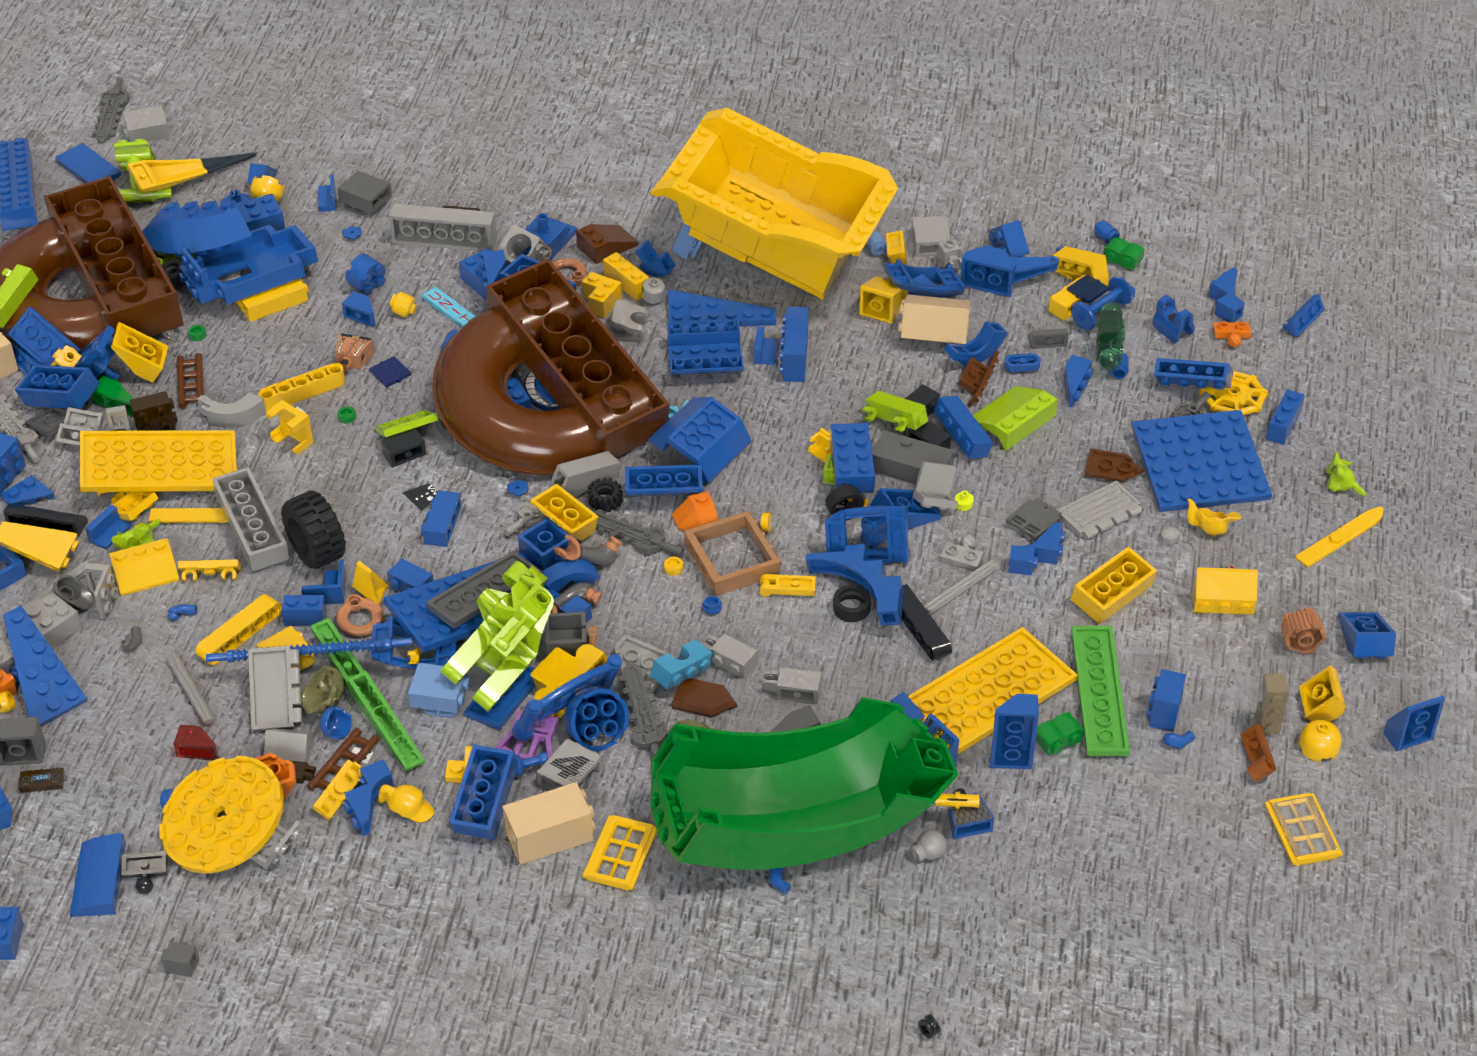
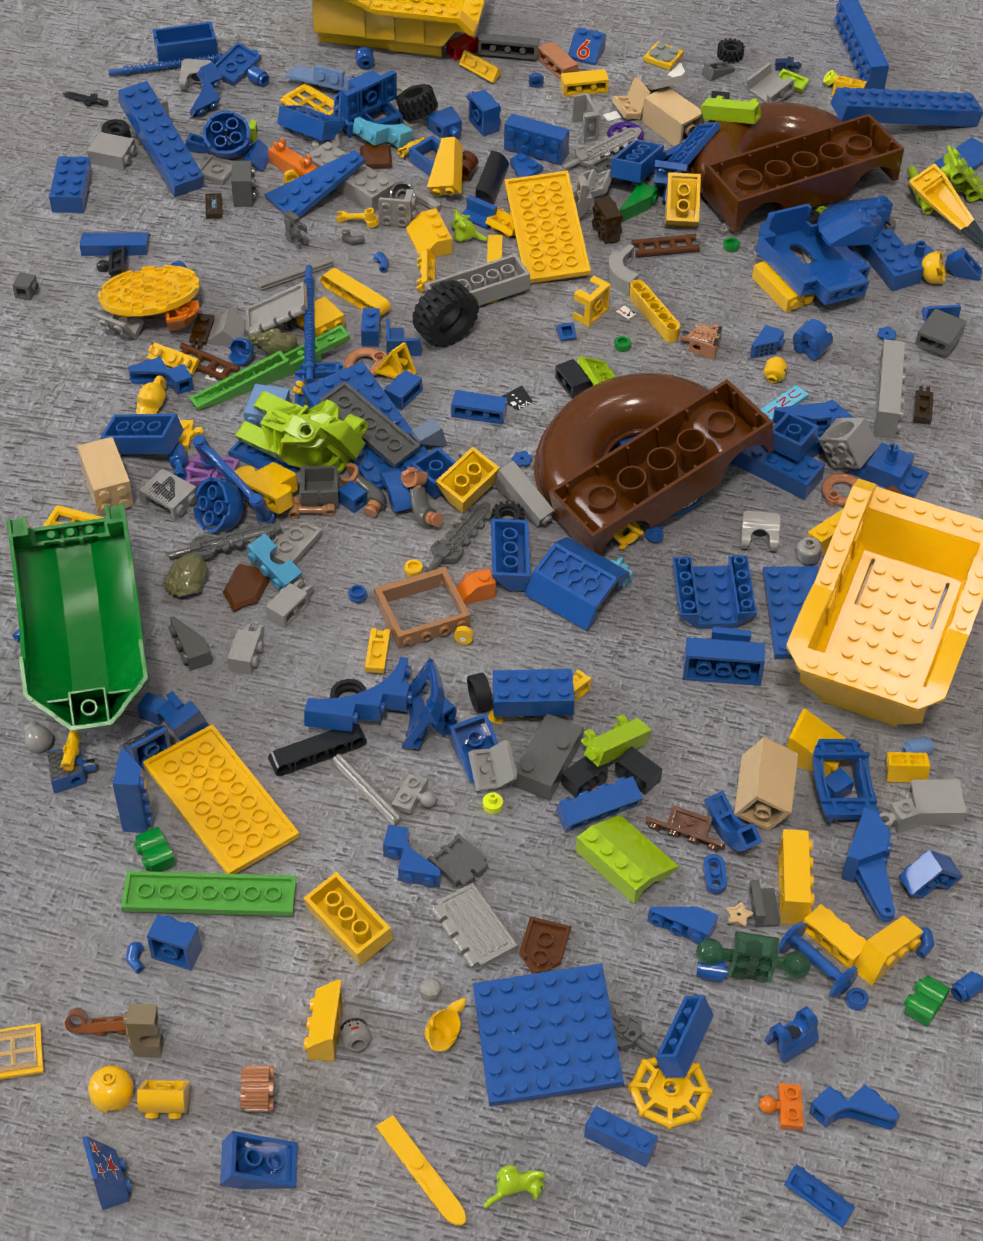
camera: 90 degrees right, 5 degrees up
yellow brick [51,345,81,367] -> none
clear red slope [173,725,219,761] -> none
clear blue piece [369,356,412,388] -> none
yellow brick [582,272,622,318] -> none
clear blue piece [1067,274,1109,304] -> none
none -> dark grey plate [284,210,308,249]
none -> yellow brick [335,208,379,228]
none -> sand blue slope [410,418,447,446]
none -> blue slope [556,322,577,341]
none -> tan plate [726,902,753,927]
none -> yellow brick [778,829,814,925]

